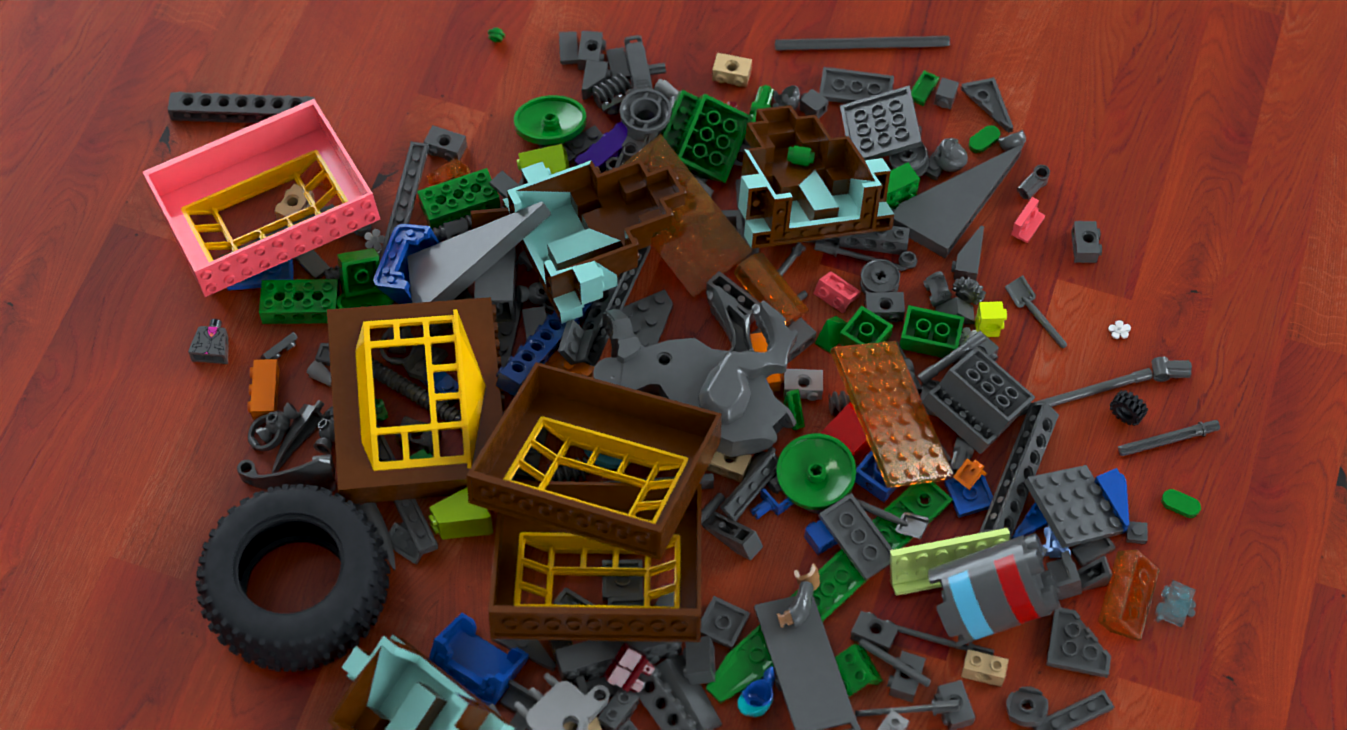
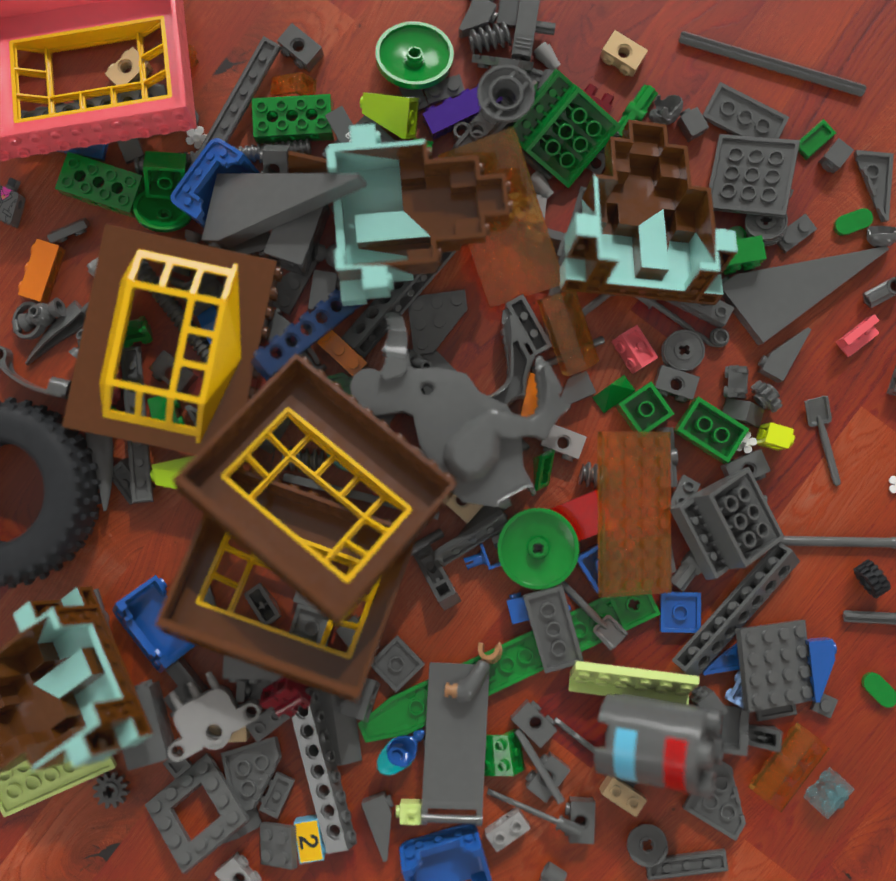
camera: 20 degrees right, 25 degrees up
dark grey bracket [558,320,595,365] -> none
green brick [787,146,815,166] -> none
dark grey piece [917,331,987,384] -> none
dark grey hair [933,138,968,173] -> none
orange bracket [953,458,987,490] -> none

